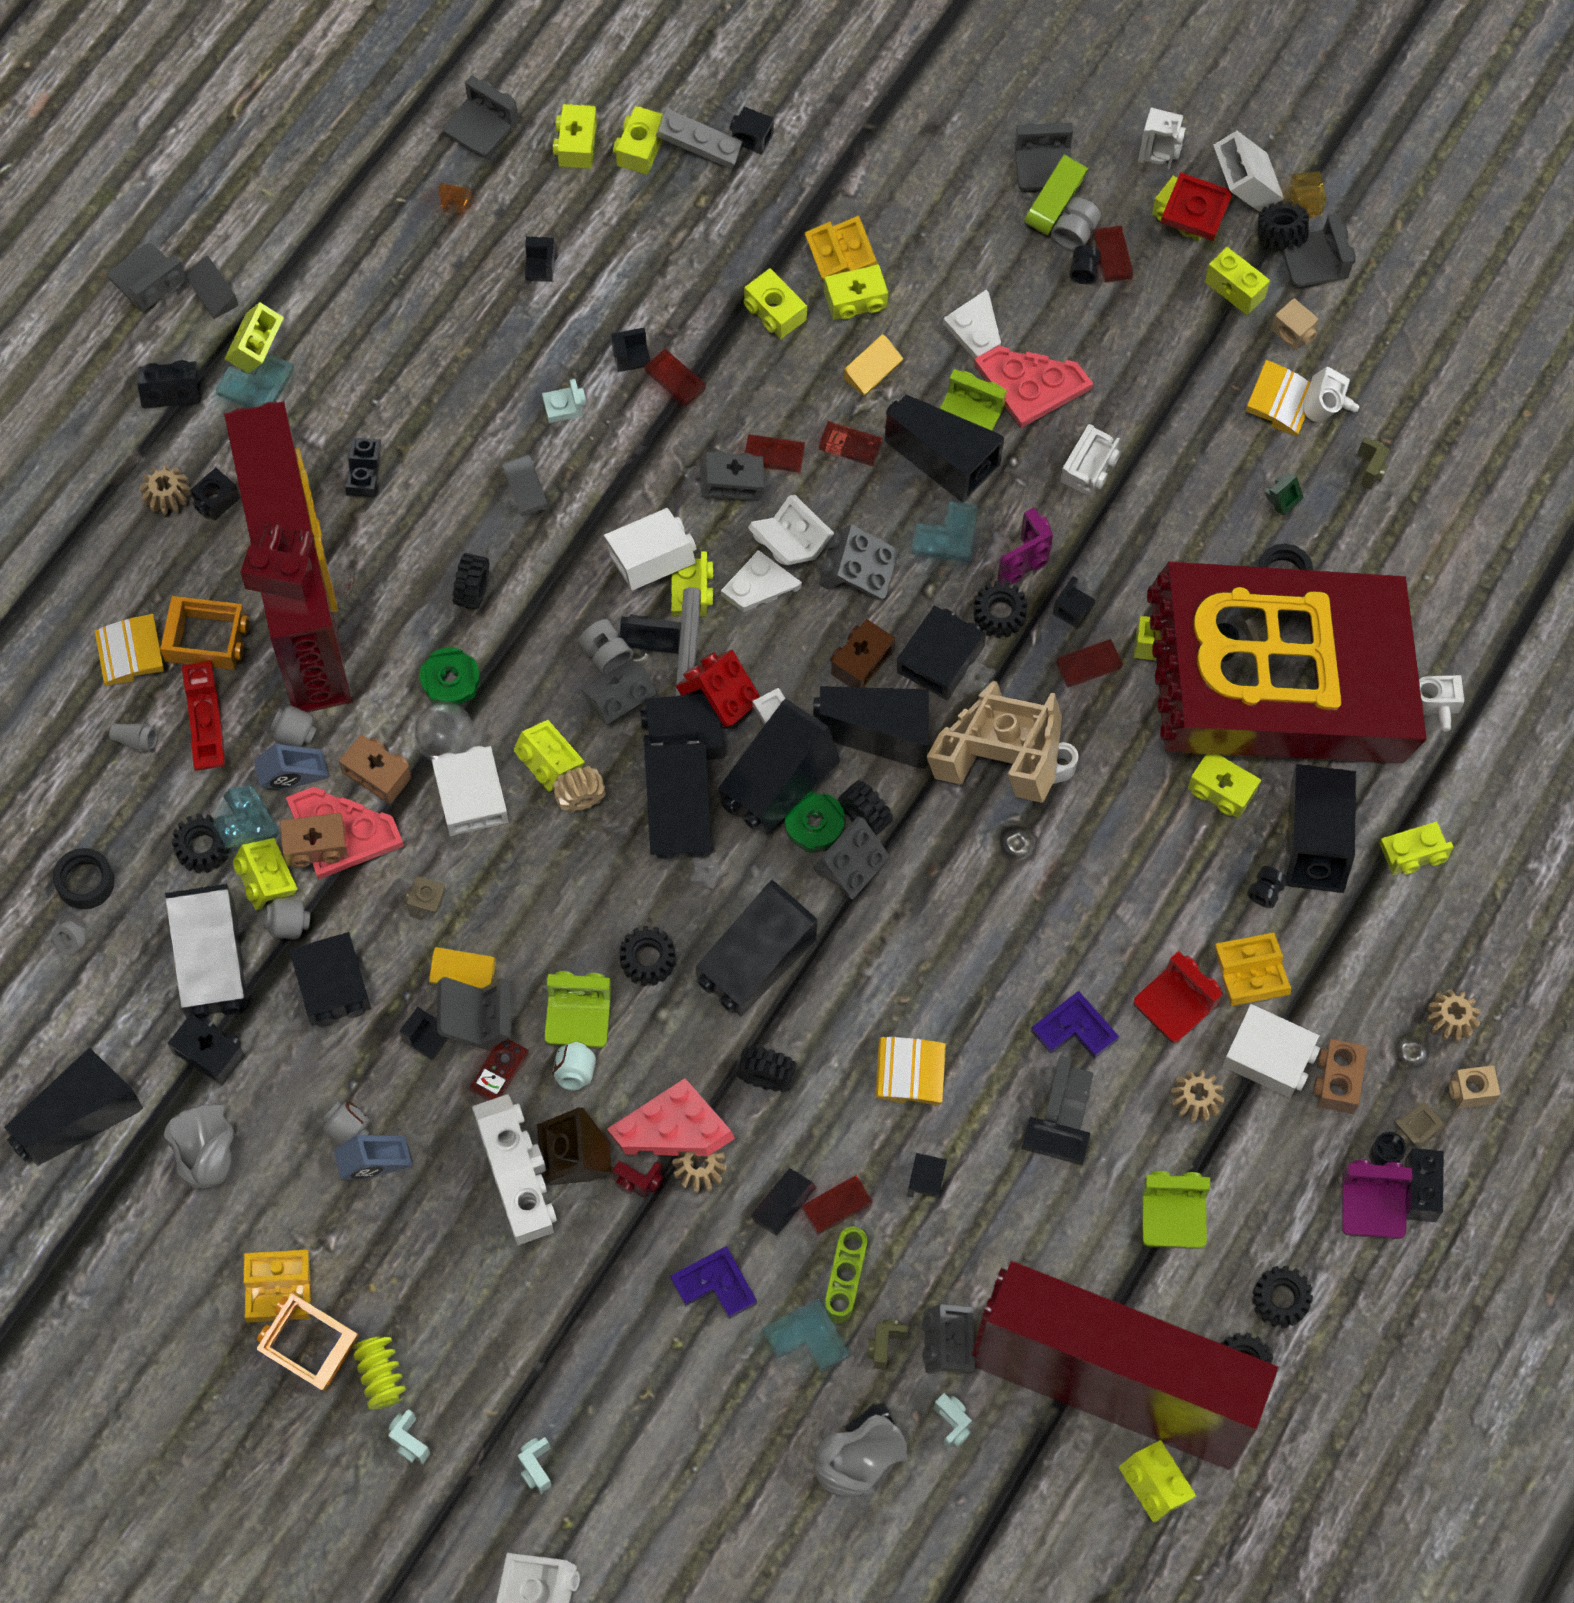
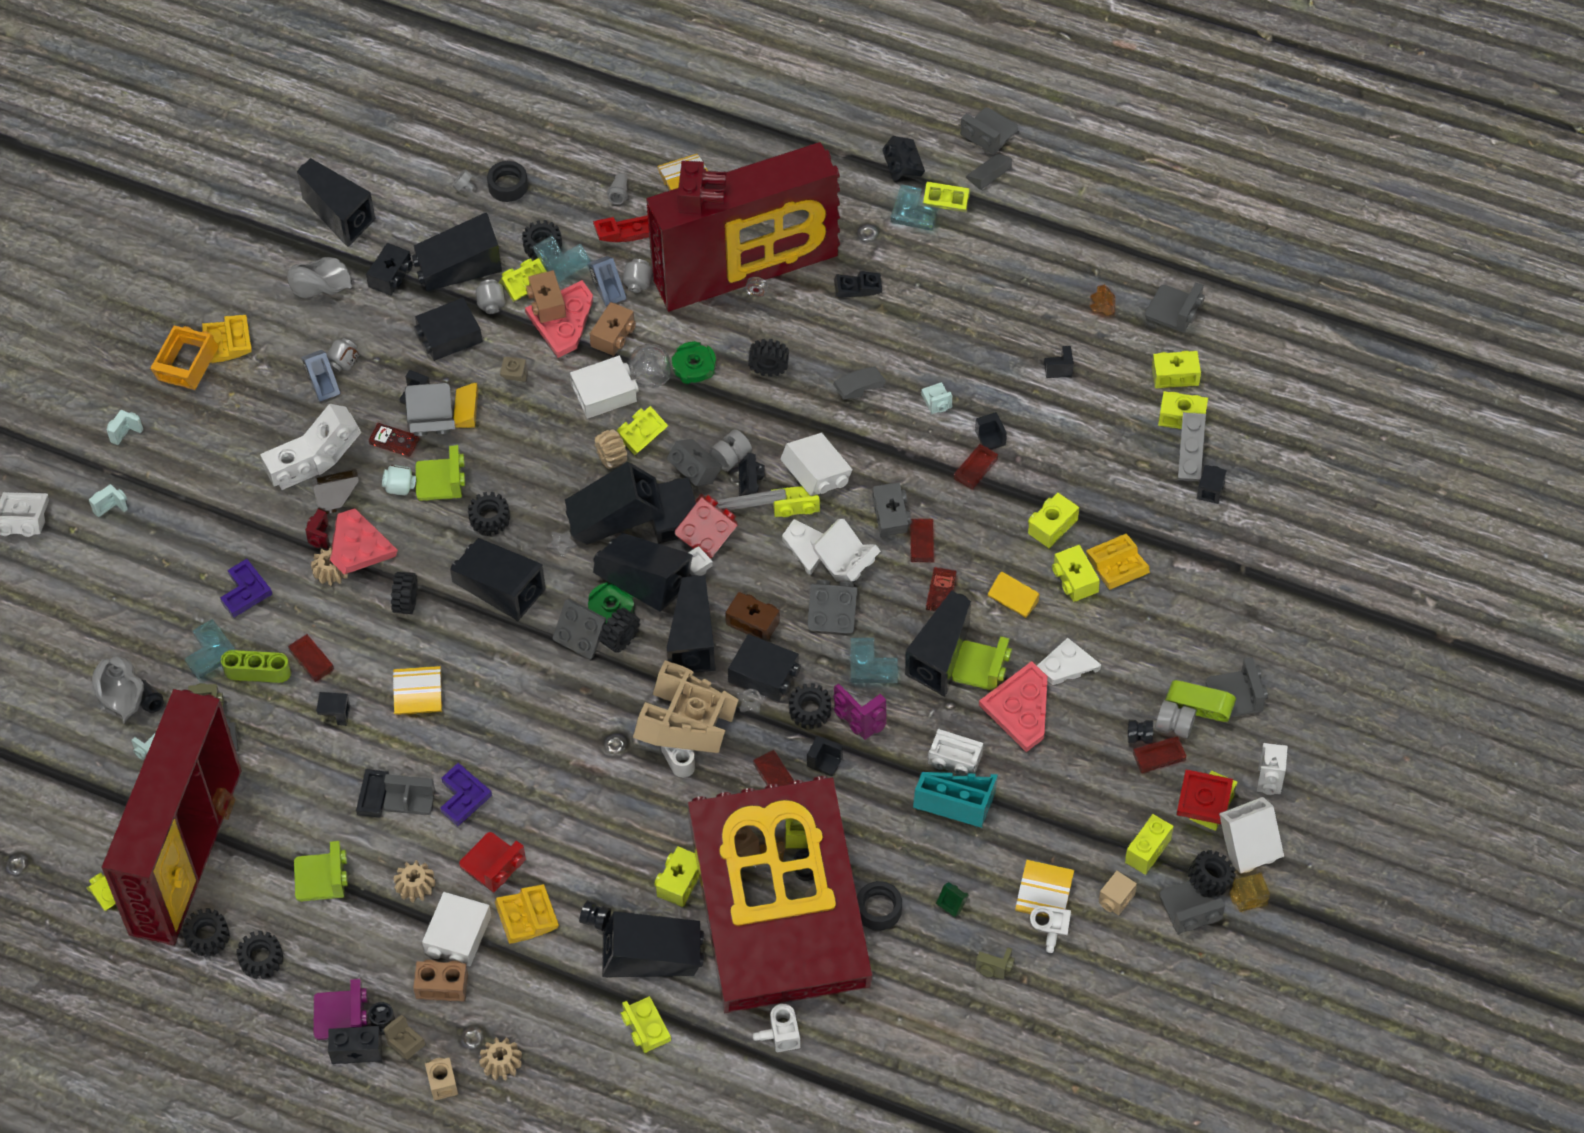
camera: 85 degrees right, 10 degrees down
neon yellow piece [352,1337,406,1410] -> none
black tile [750,1168,816,1236] -> none
none -> teal wedge [913,772,998,828]

